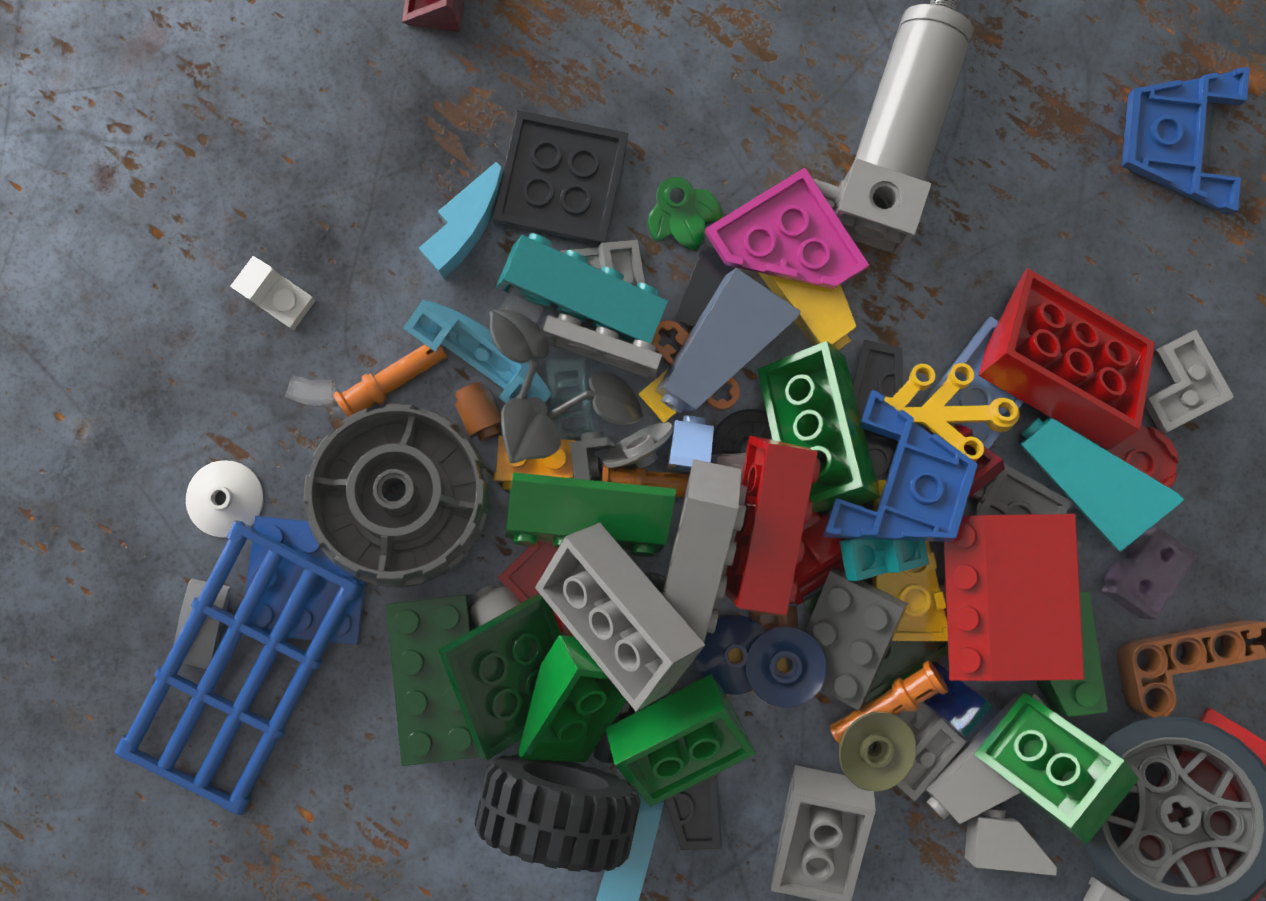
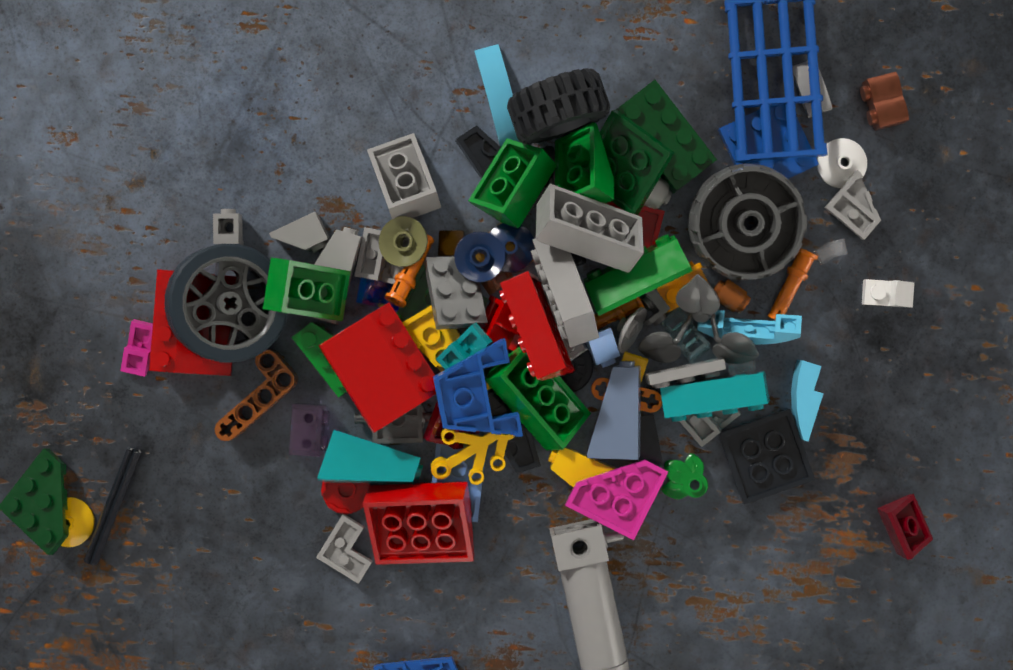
camera: 155 degrees right, 5 degrees up
none -> dark brown slope [438,230,464,256]
none -> light grey wing [824,170,881,240]
none -> copper brick [860,72,909,131]

